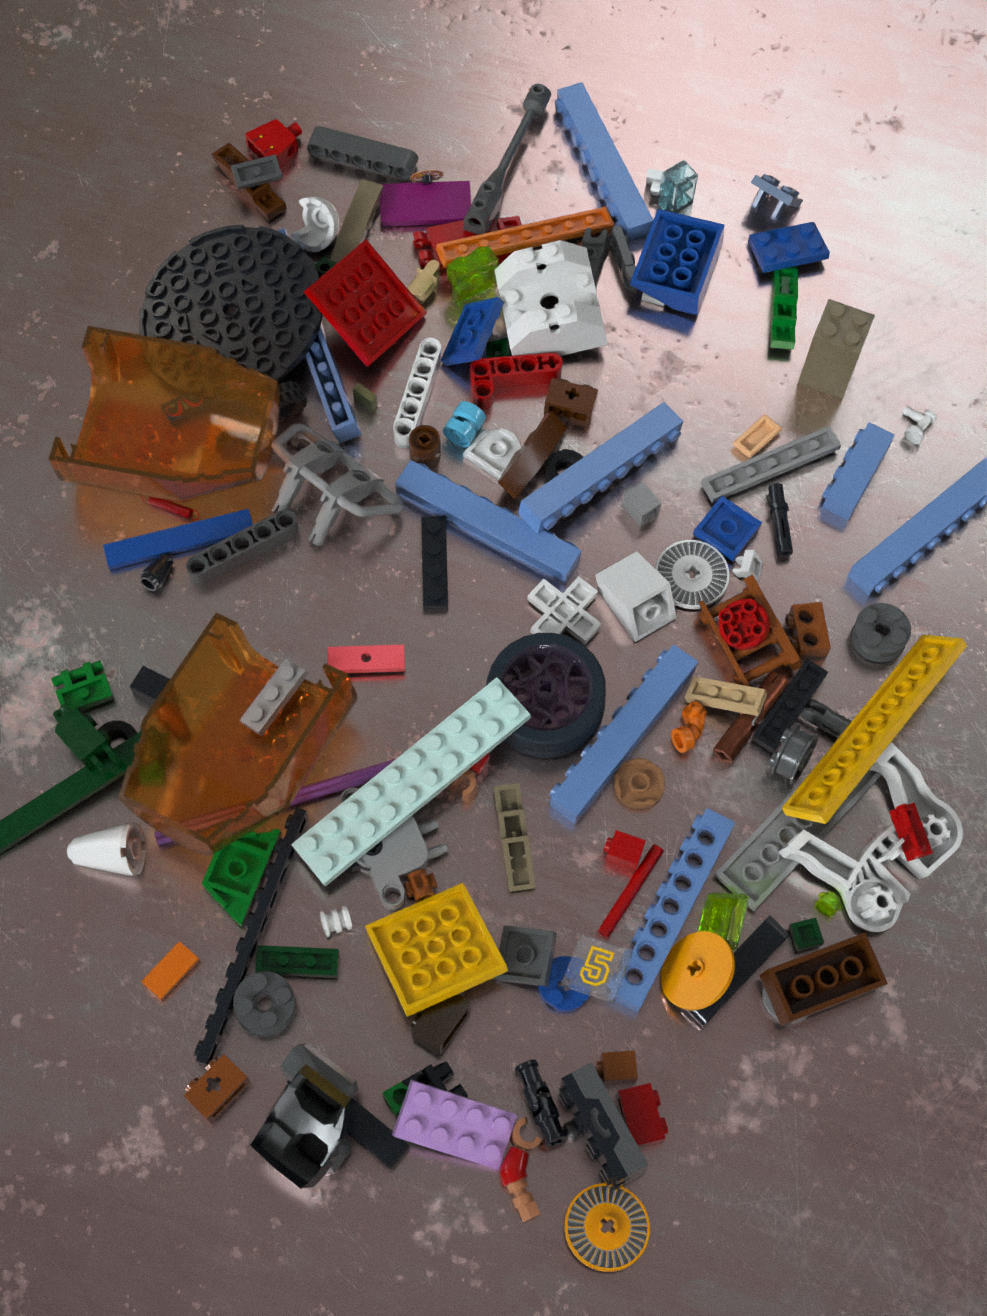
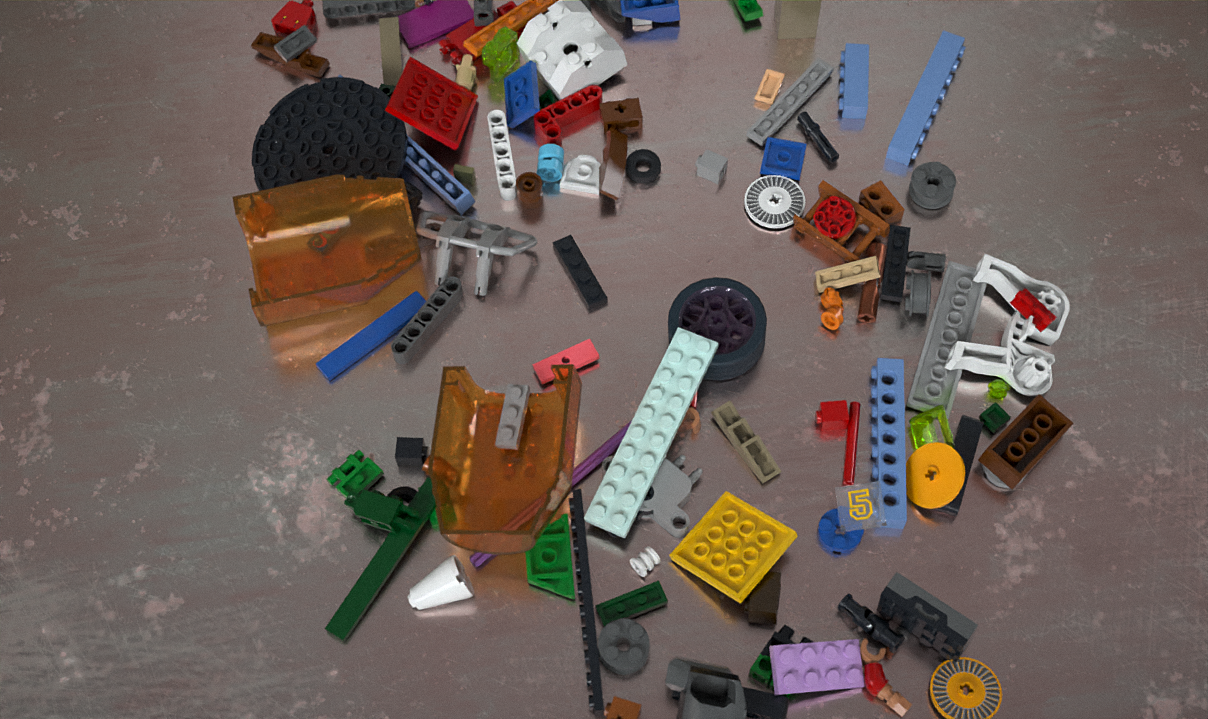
camera: 20 degrees left, 5 degrees down
black cone [139,554,174,591] -> none
red piece [141,492,199,521] -> none
orange tile [141,941,200,1001] -> none
white hair [290,197,339,252] -> none
medium blue brick [395,460,582,584] -> none
dark orange gear [404,869,438,902] -> none
dark grey plate [494,925,557,987] -> none
medium blue brick [518,402,684,534] -> none
white plate [527,576,602,645] -> none
medium blue brick [549,644,698,824] -> none
white slope [595,551,677,642] -> none
dark orange brick [596,1050,638,1085] -> none
medium nougat tile [613,758,665,810] -> none
red brick [616,1083,668,1148] -> none
white tile [733,550,764,583] -> none
yellow plate [782,634,967,824] -> none
white piece [903,406,937,444] -> none

